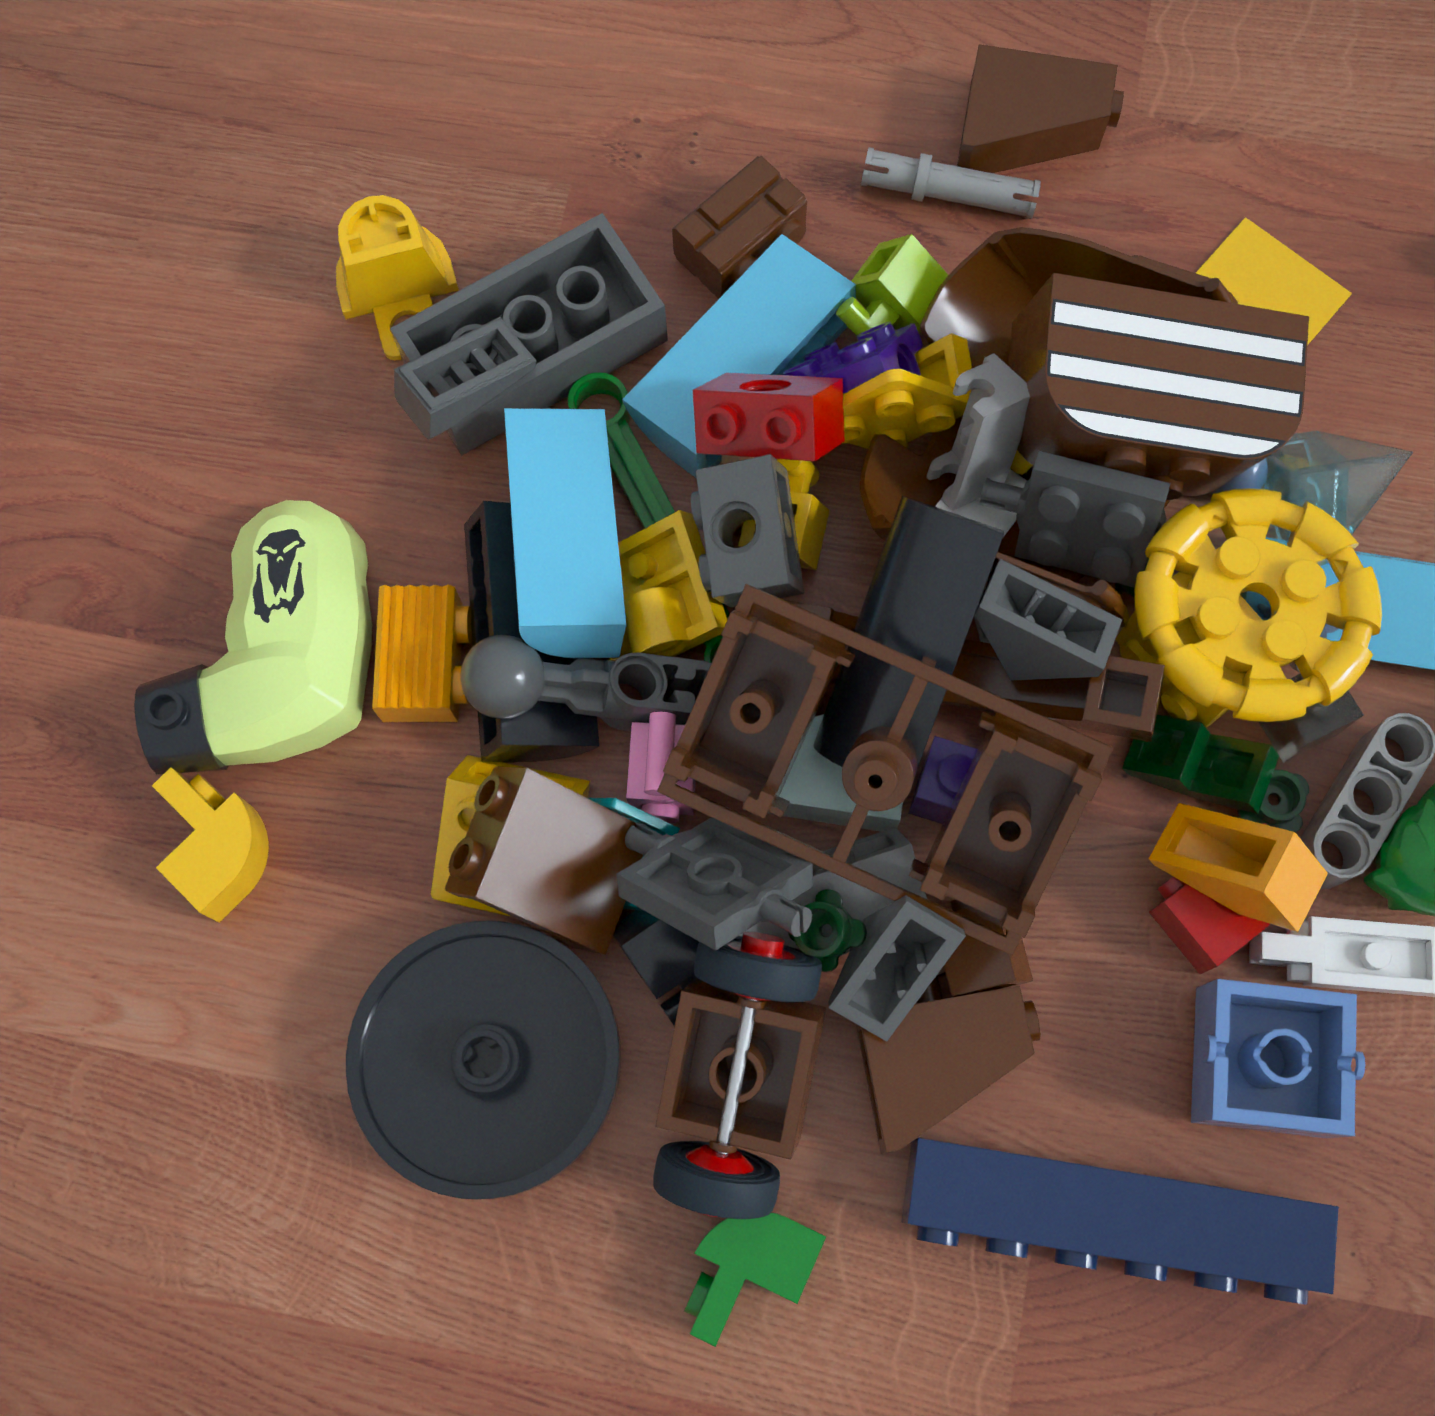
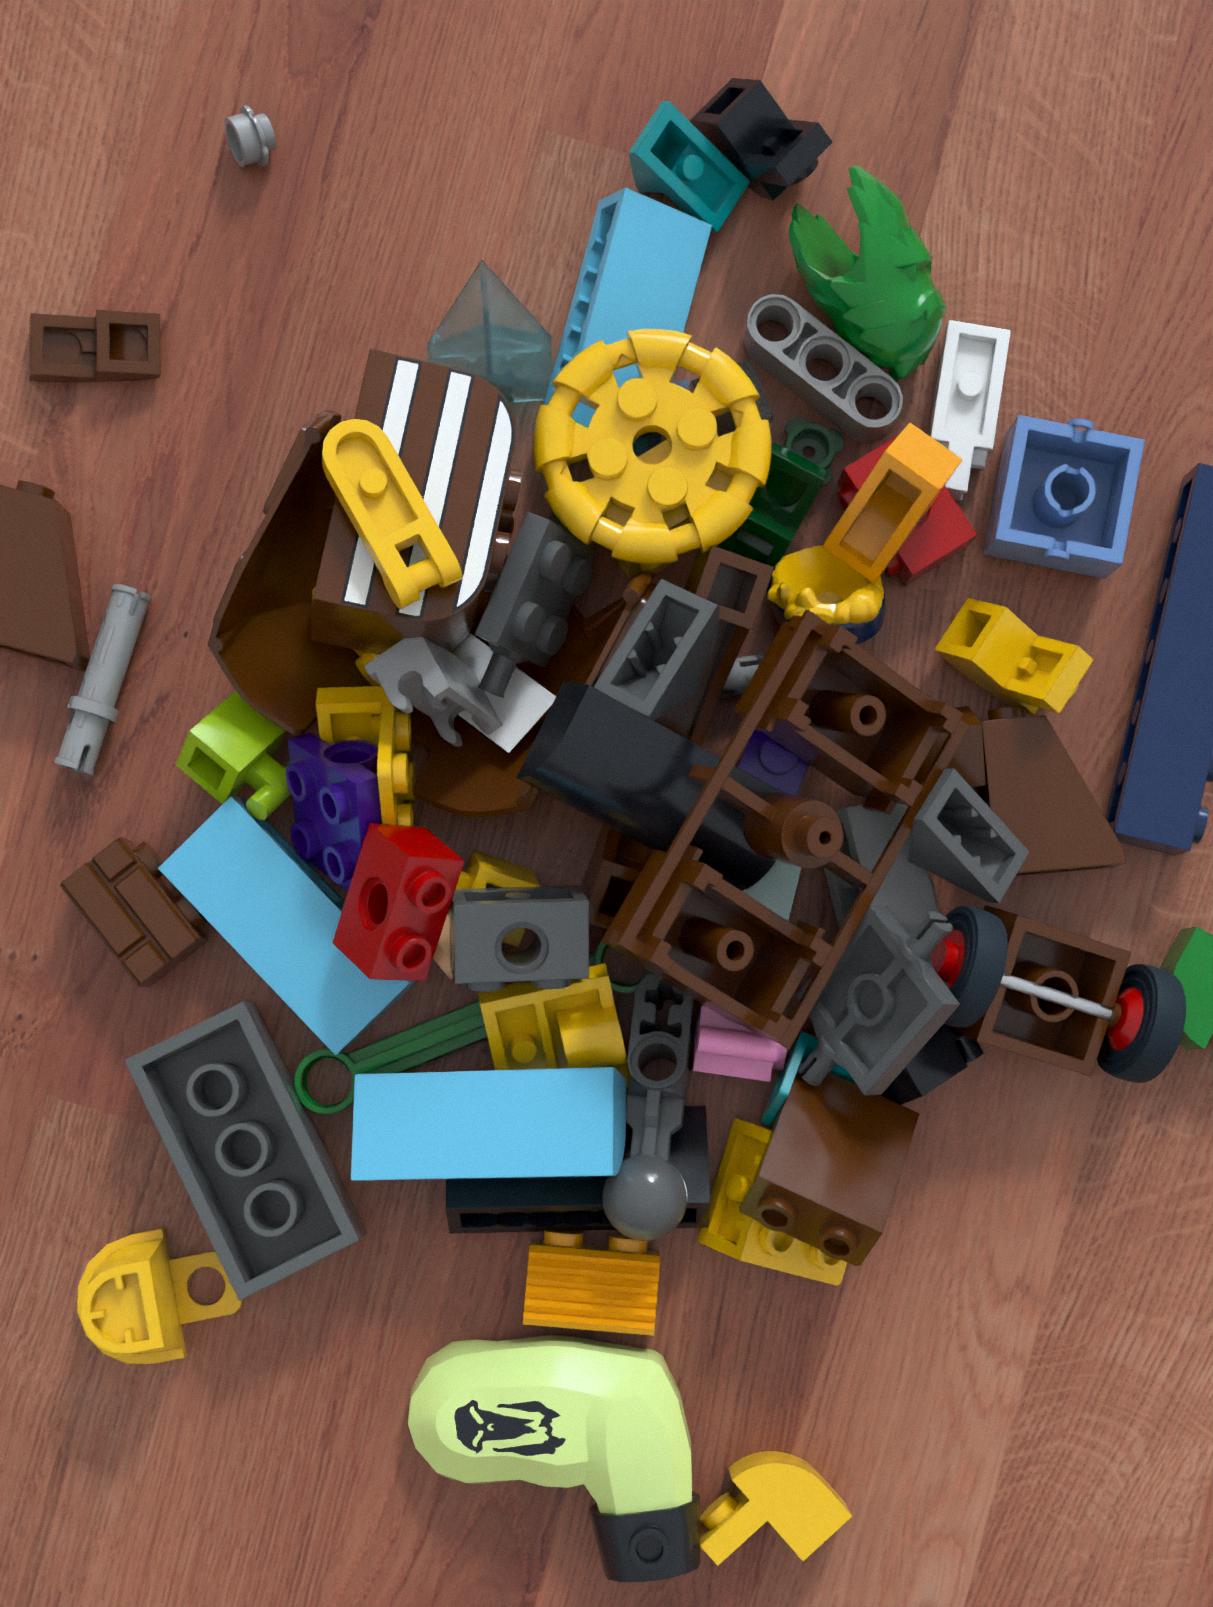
camera: 90 degrees left, 10 degrees up
black dish [346,921,621,1200] -> none
dark grey slope [394,317,536,440] -> none
dark green plate [788,889,867,972] -> none
yellow sticker [1196,217,1352,346] -> none
none -> reddish brown slope [29,310,161,383]
none -> yellow plate [322,419,463,609]
none -> yellow hair [767,545,886,645]
none -> yellow brick [934,598,1094,715]

